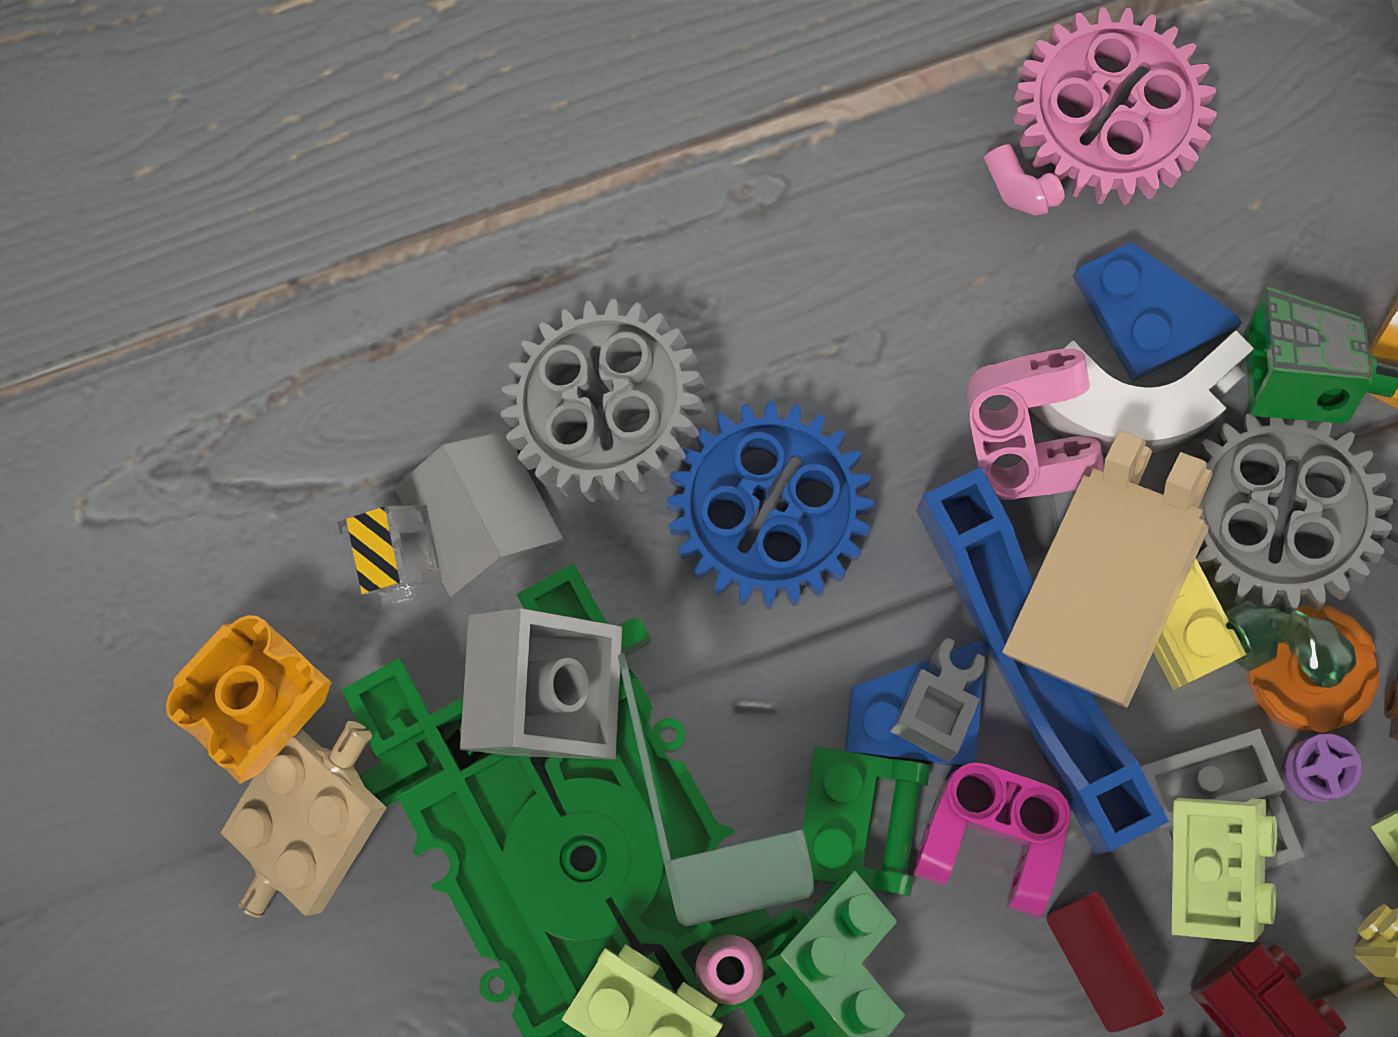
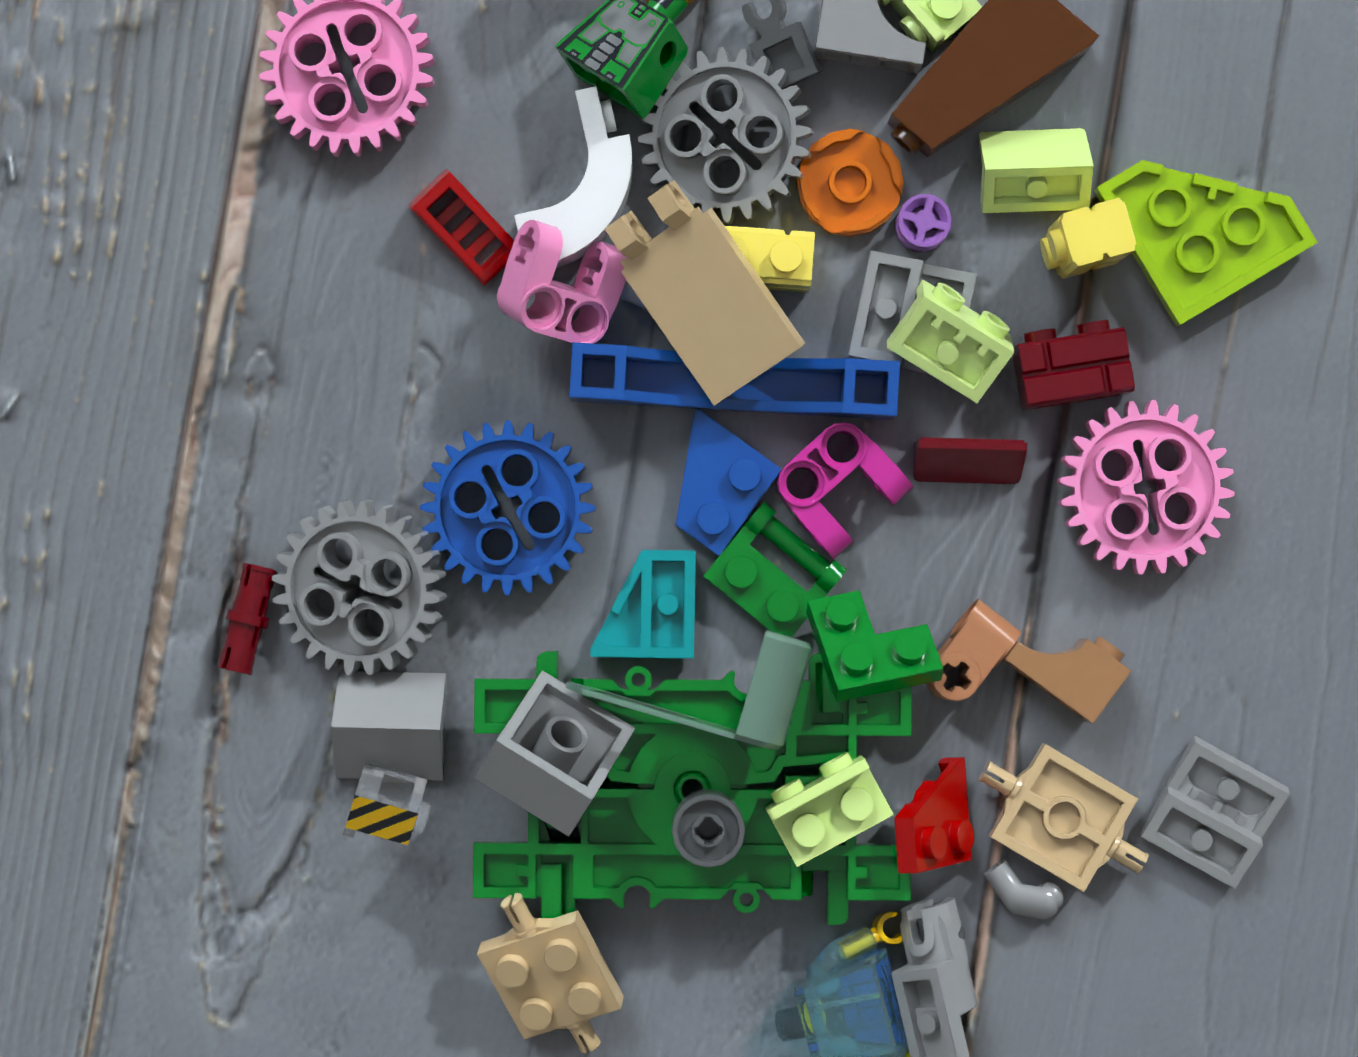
camera: 65 degrees left, 10 degrees up
light orange slope [166,615,332,784] -> none
bright pink cone [695,935,764,1005] -> none
dark grey plate [890,638,985,763] -> none
bright pink arm [984,144,1065,216] -> none
blue wing [1072,242,1242,382] -> none
clear green arm [1224,601,1357,688] -> none
none -> dark red pin [217,563,278,675]
none -> red slope [408,169,514,286]
none -> teal wing [590,550,696,659]
none -> dark grey wheel [672,788,745,867]

